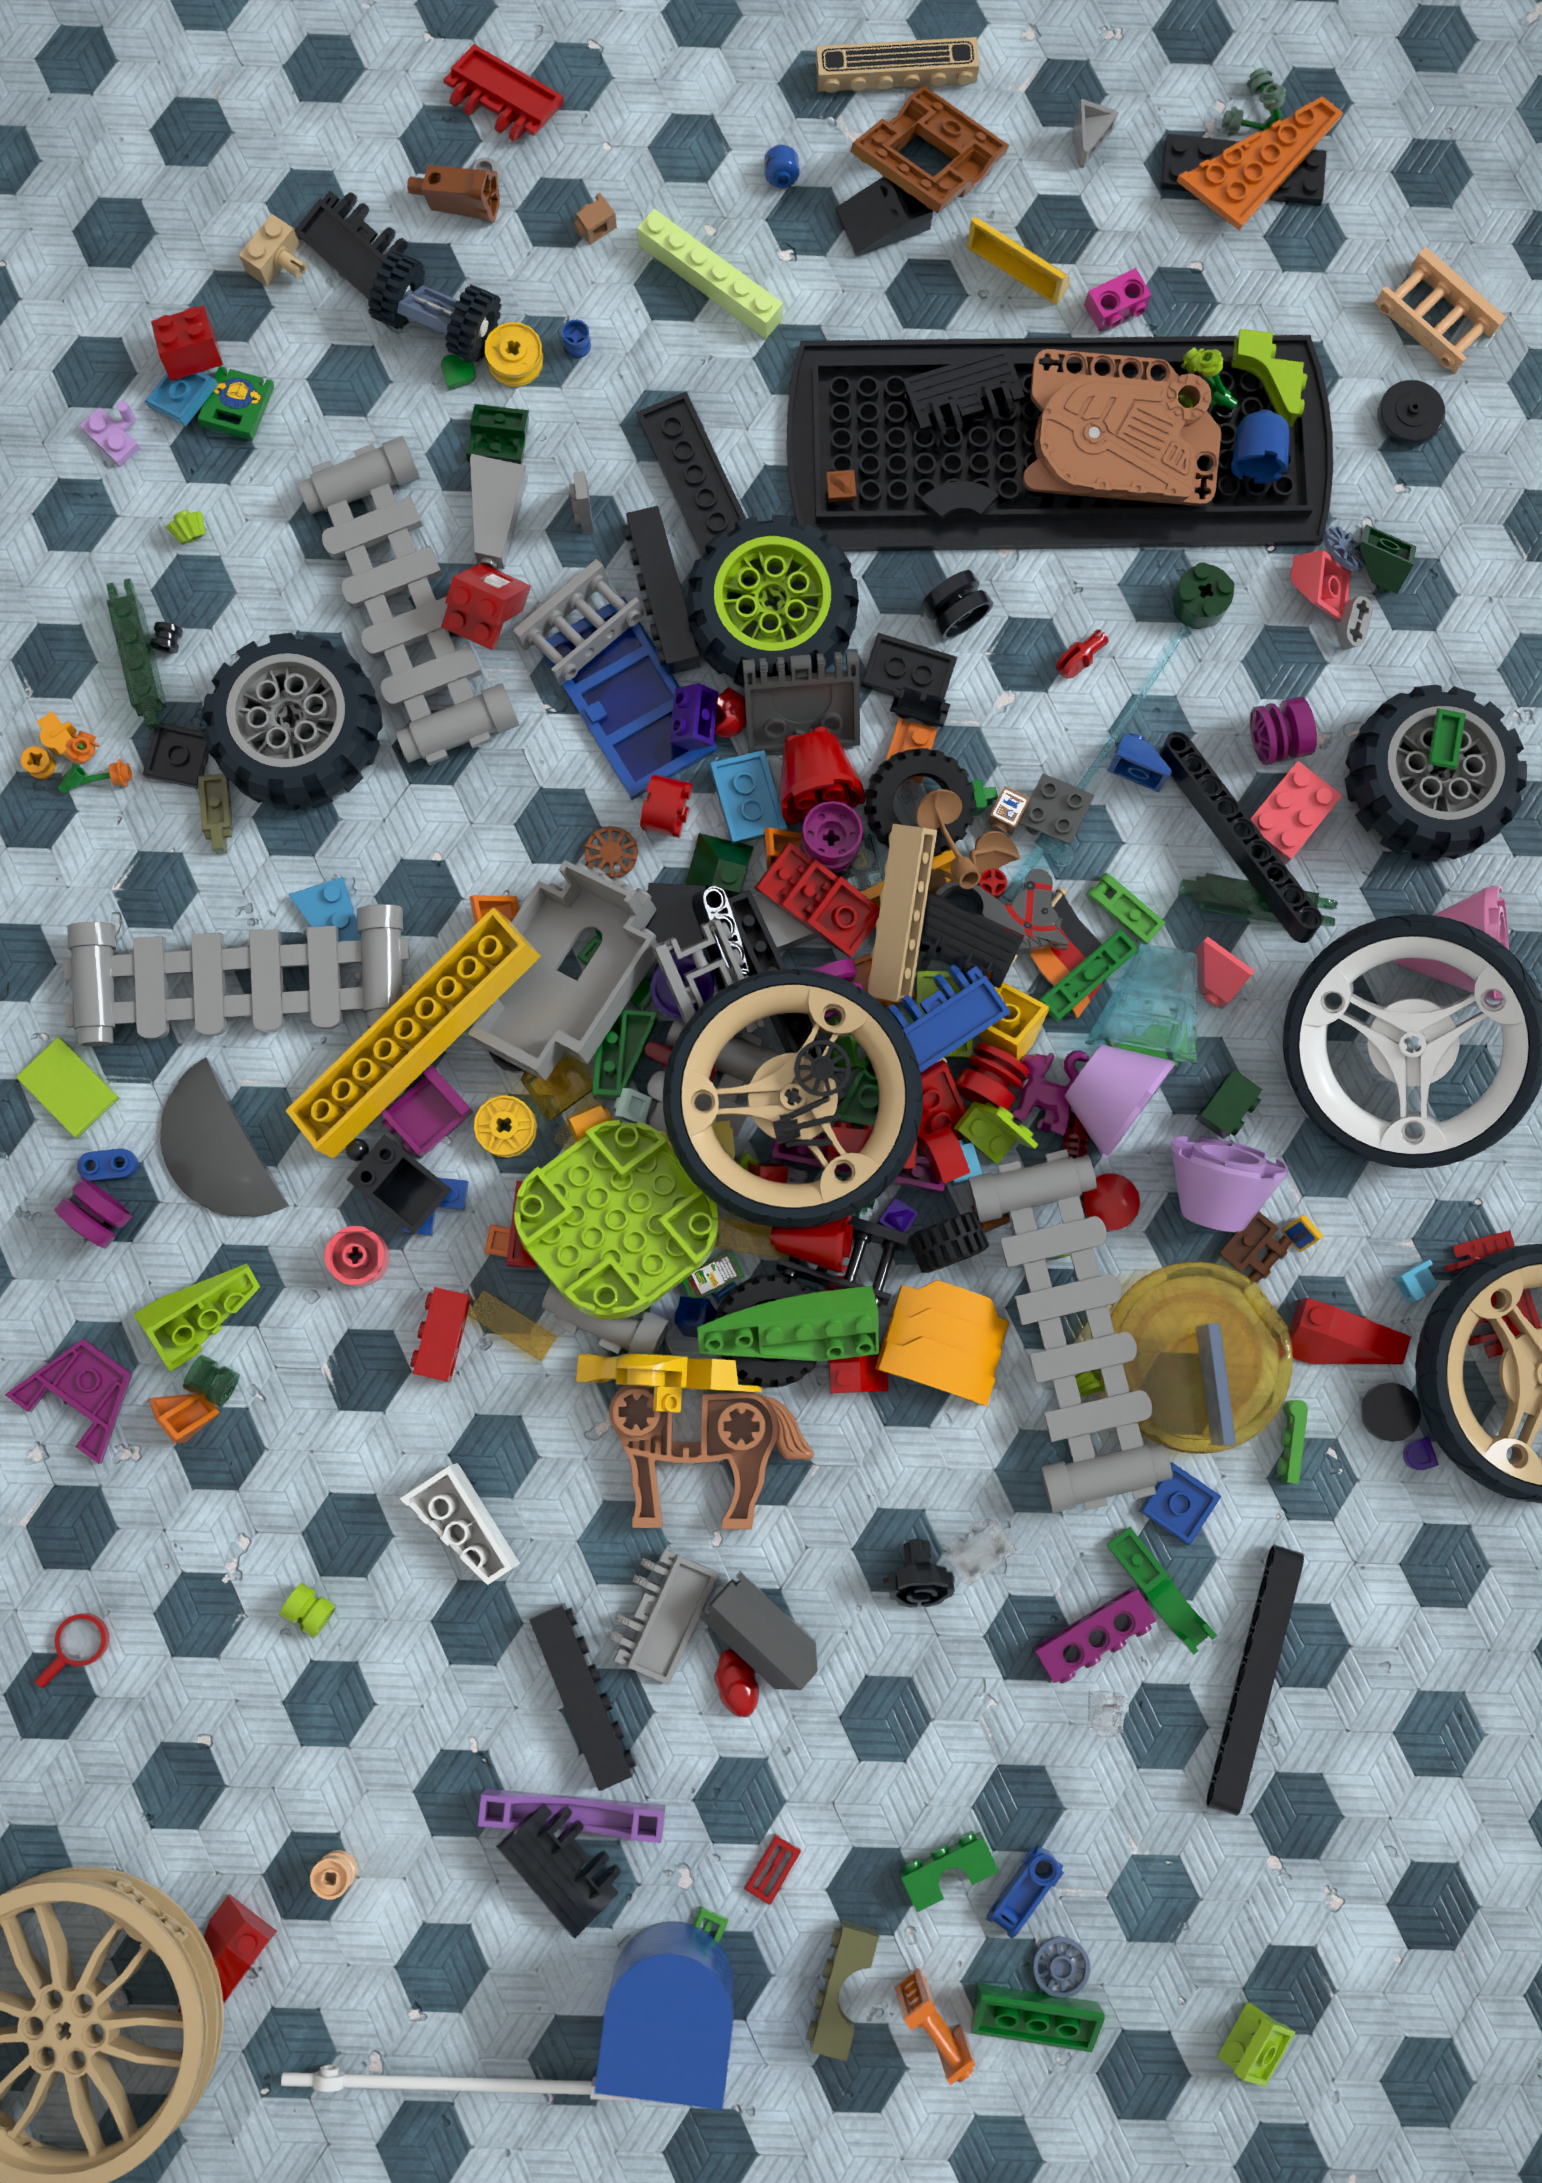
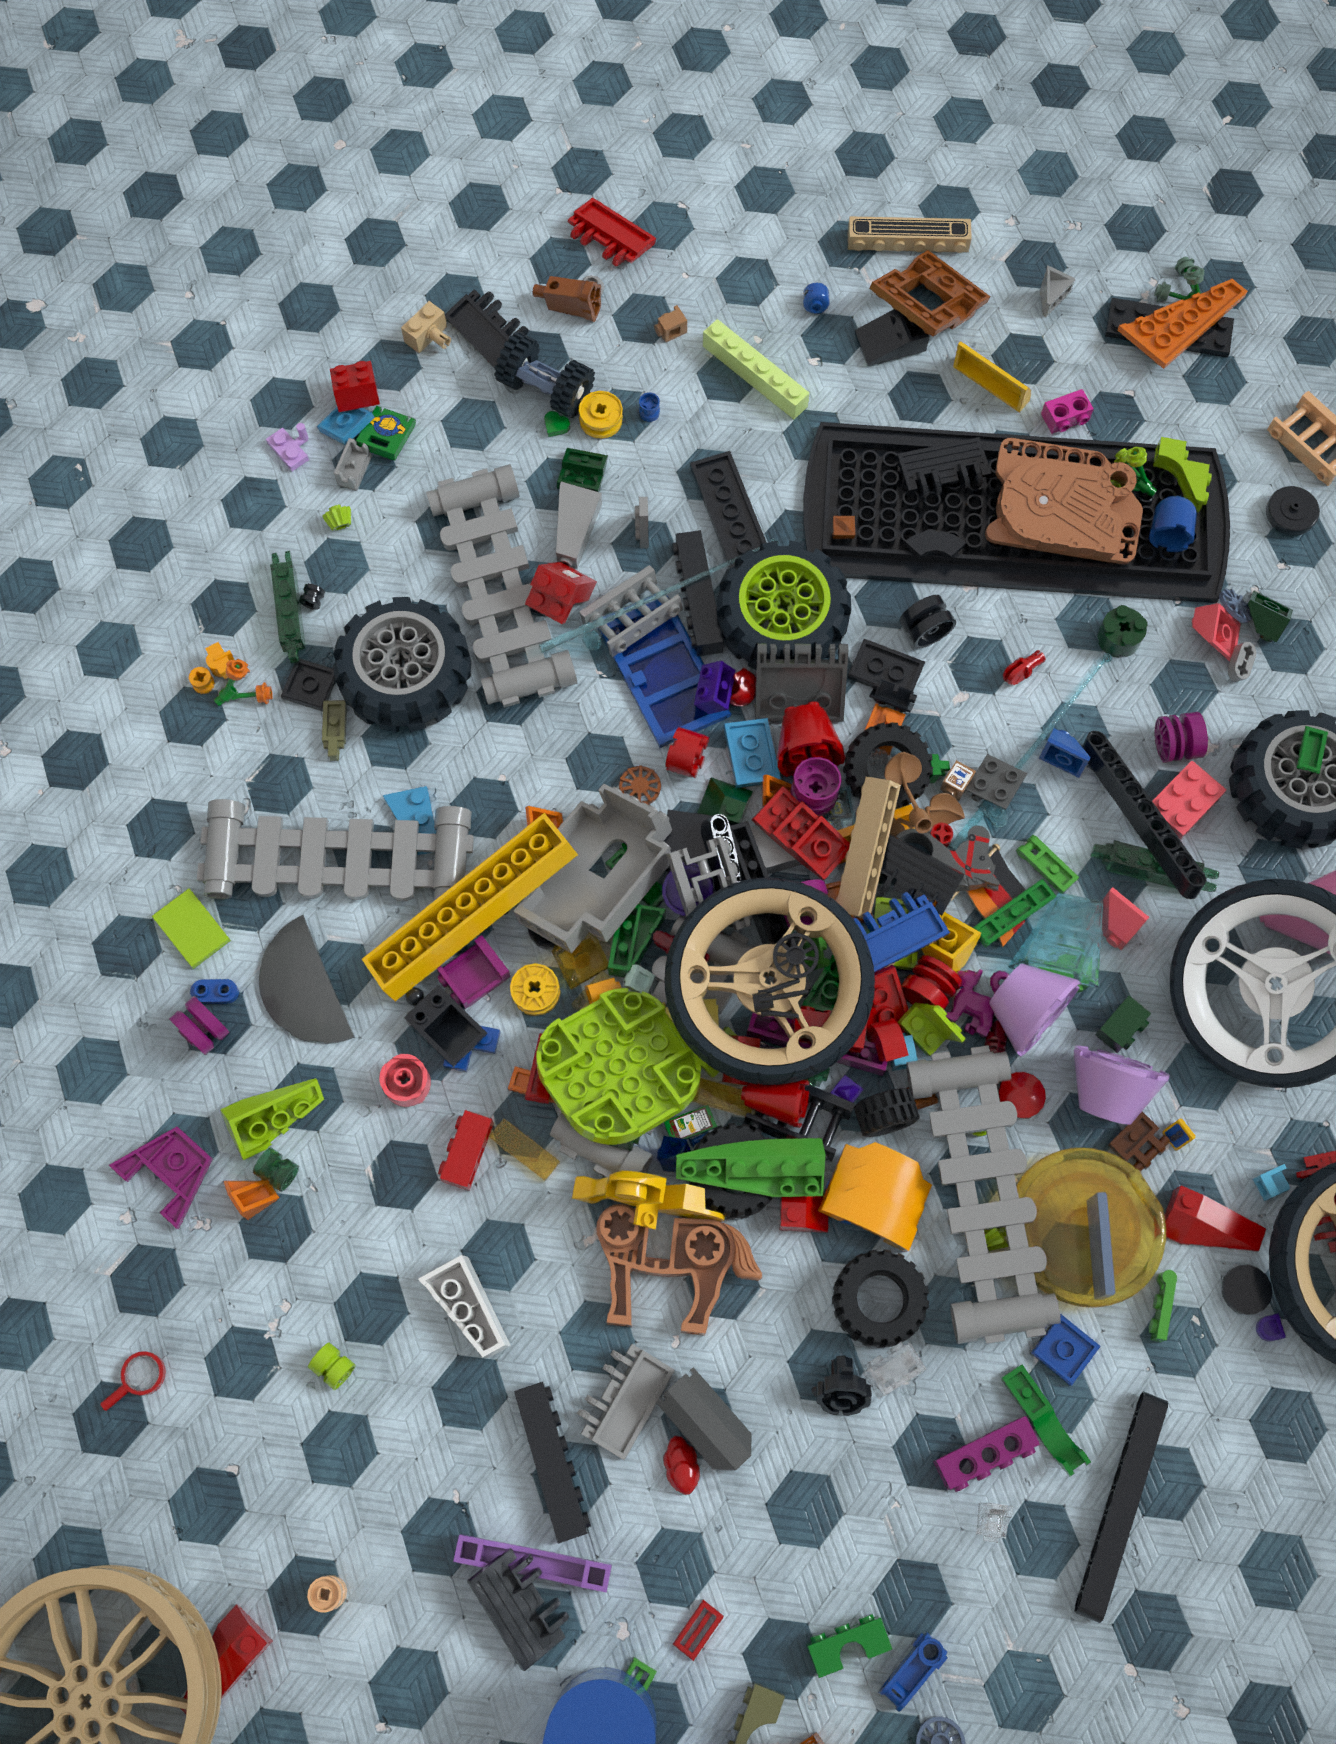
camera: 10 degrees right, 10 degrees down
none -> light grey hinge [334,438,372,491]
none -> clear light blue piece [539,538,779,653]
none -> black tyre [832,1249,929,1348]

